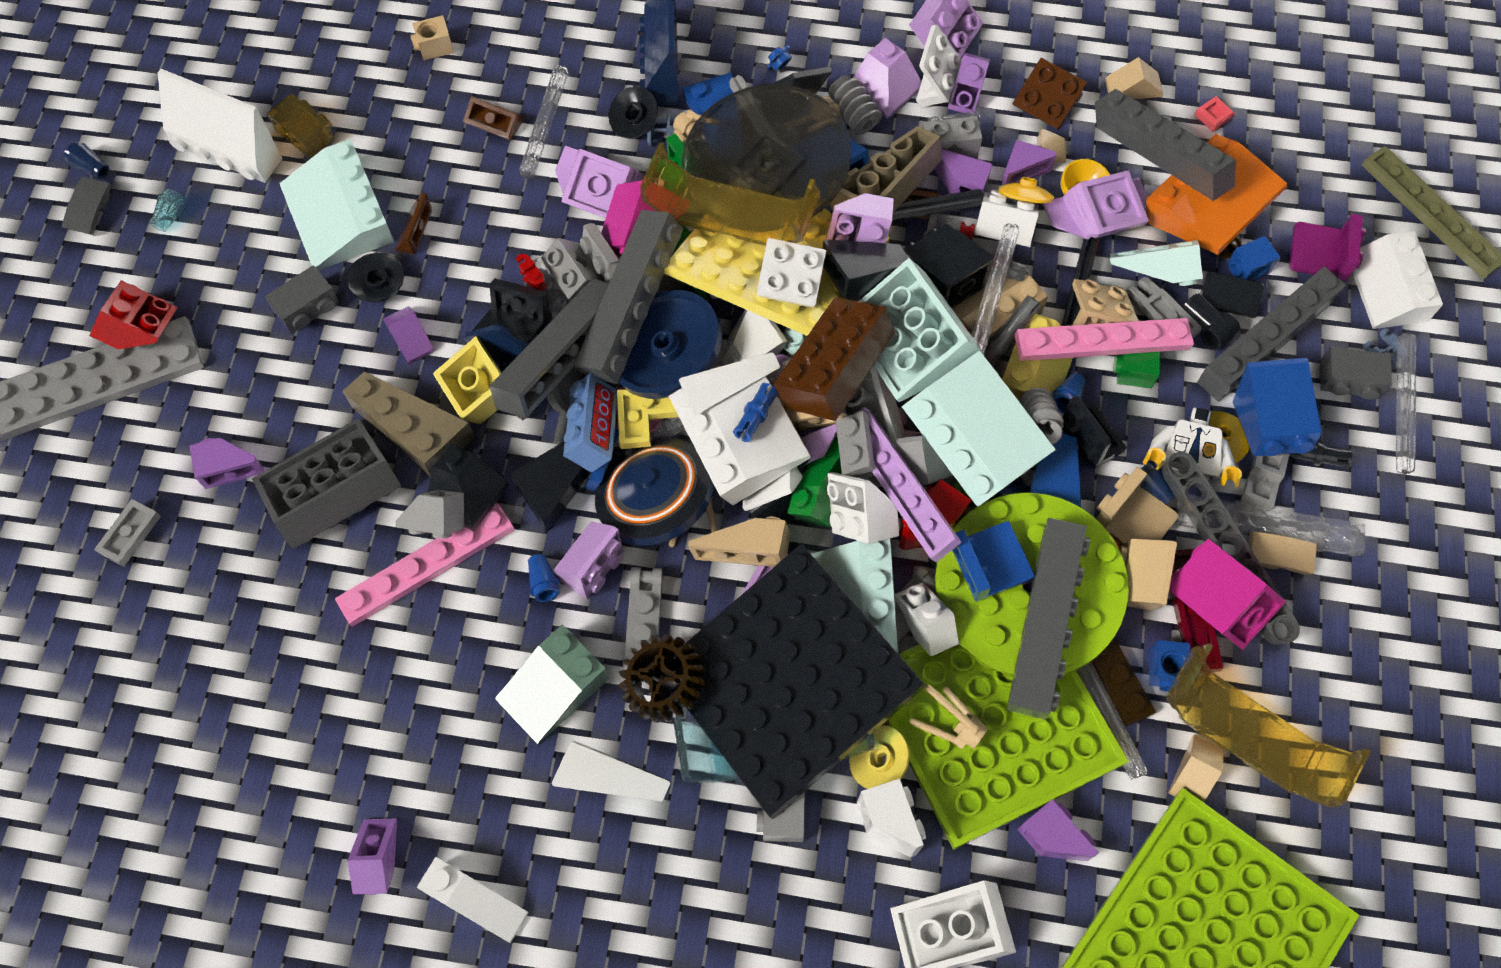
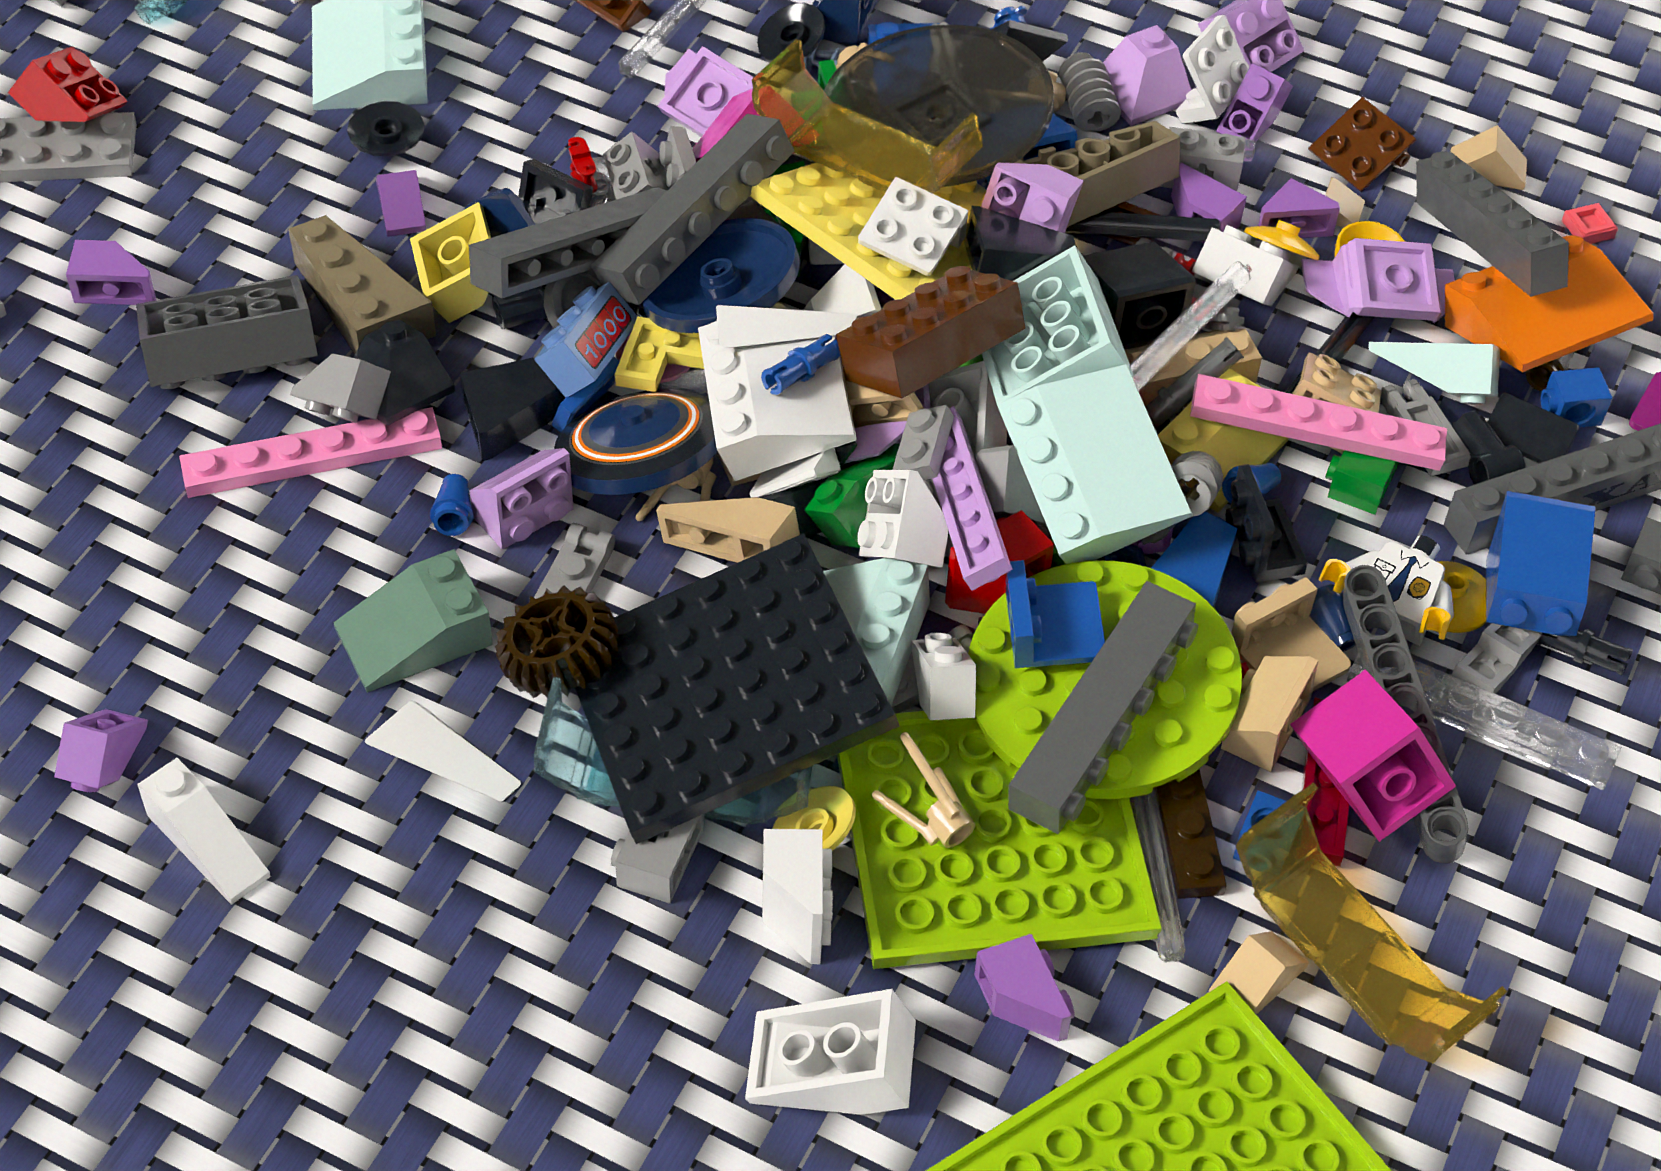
camera: 15 degrees right, 15 degrees down
dark grey brick [264,265,340,334] -> none
reddish brown slope [395,193,432,255] -> none
tan slope [1249,532,1317,575] -> none

